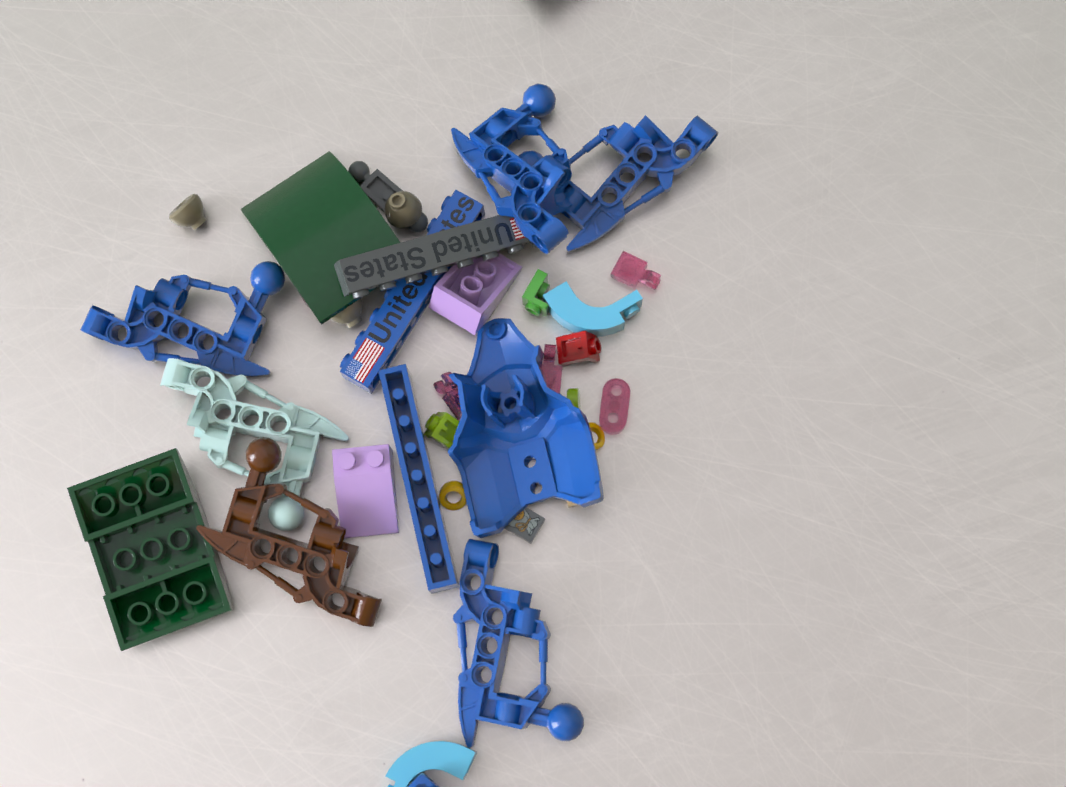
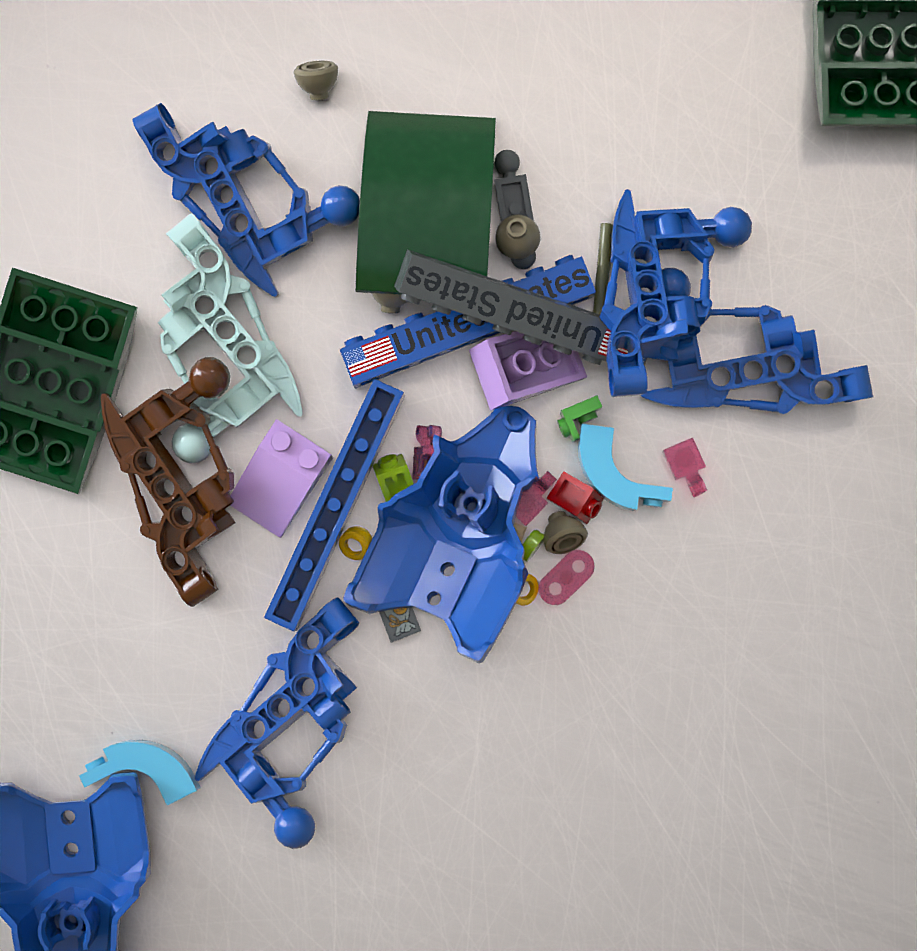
camera: 30 degrees right, 10 degrees up
none -> dark tan brick [544,511,588,554]
none -> olive bar [593,223,613,314]

